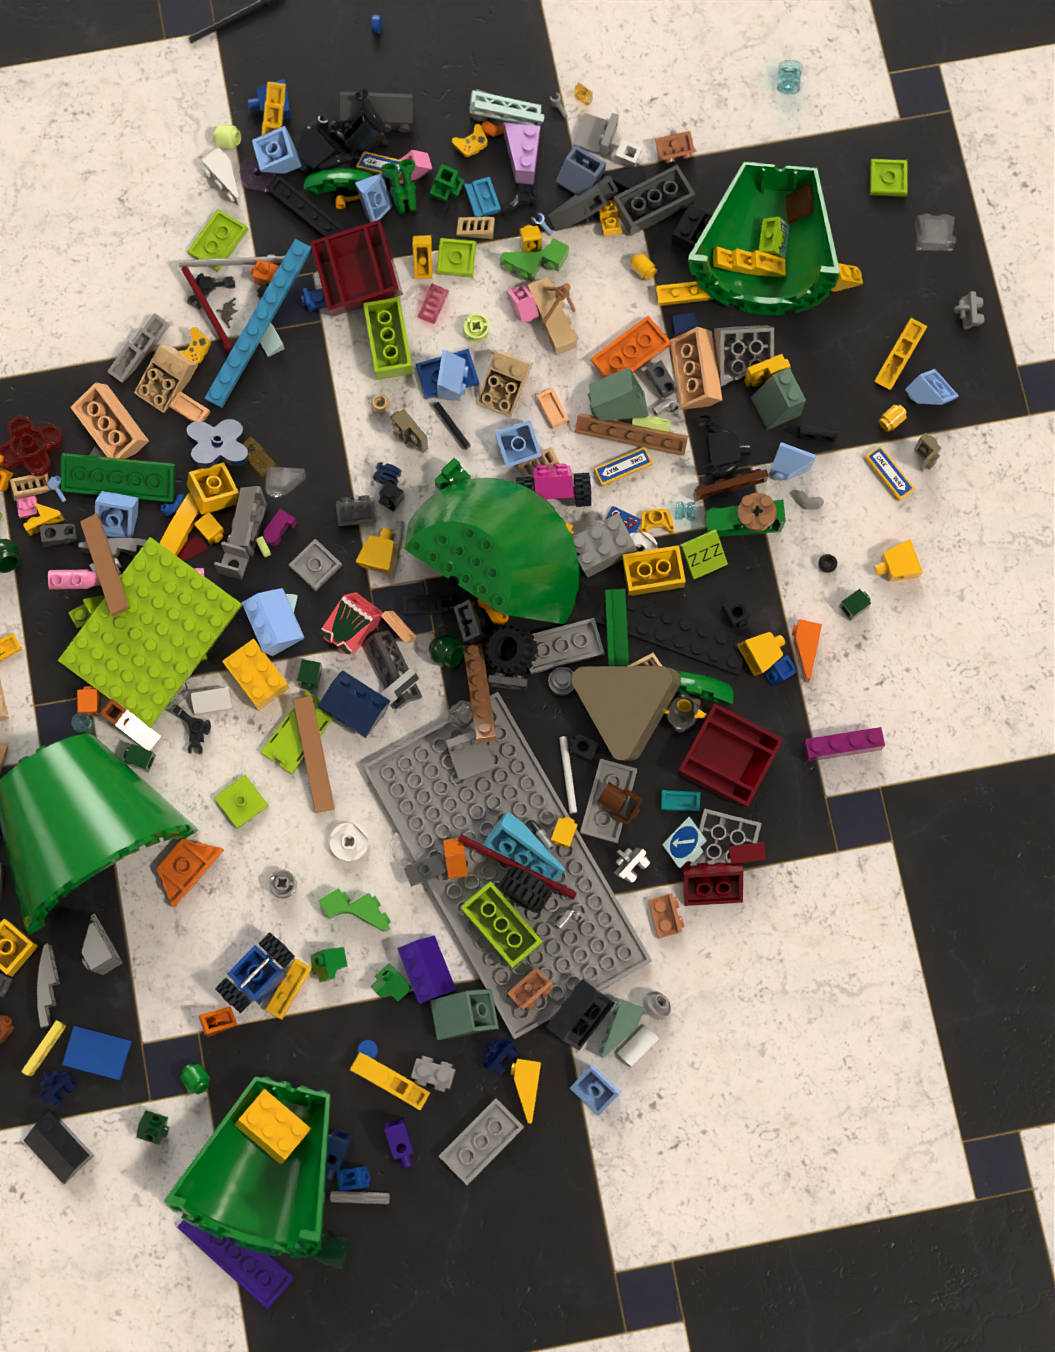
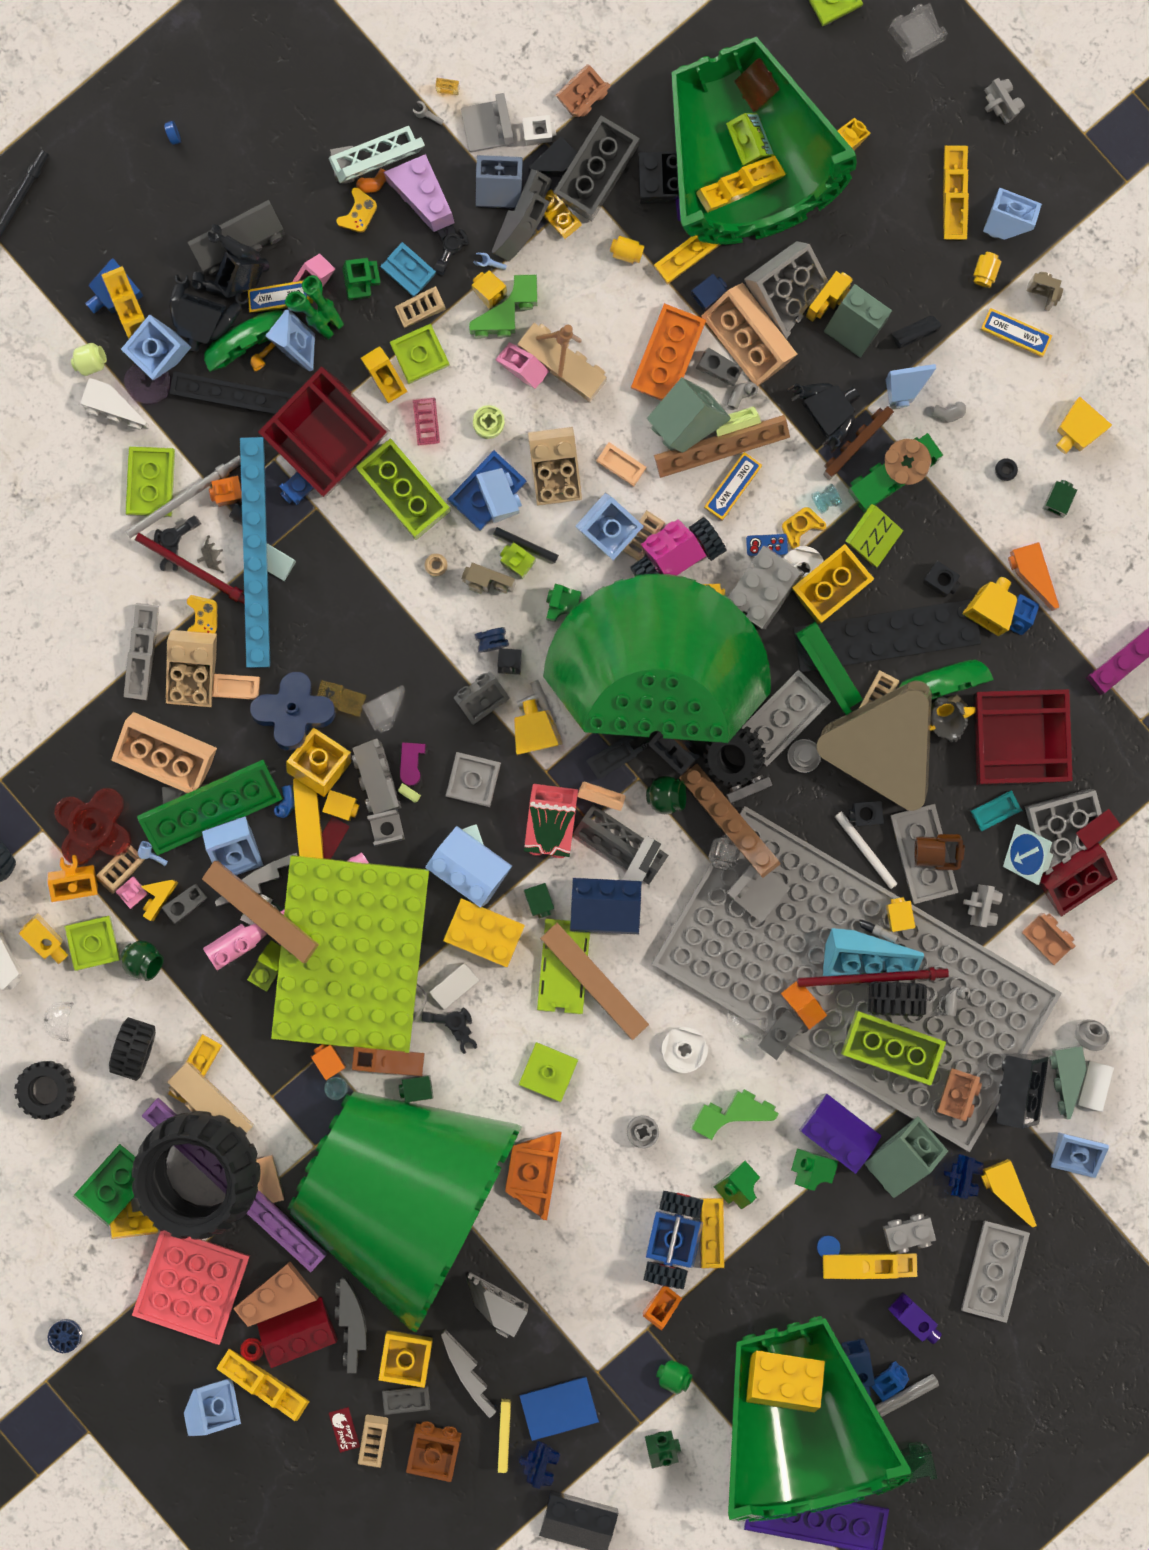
camera: 30 degrees left, 10 degrees up
none -> lime brick [499,542,536,579]

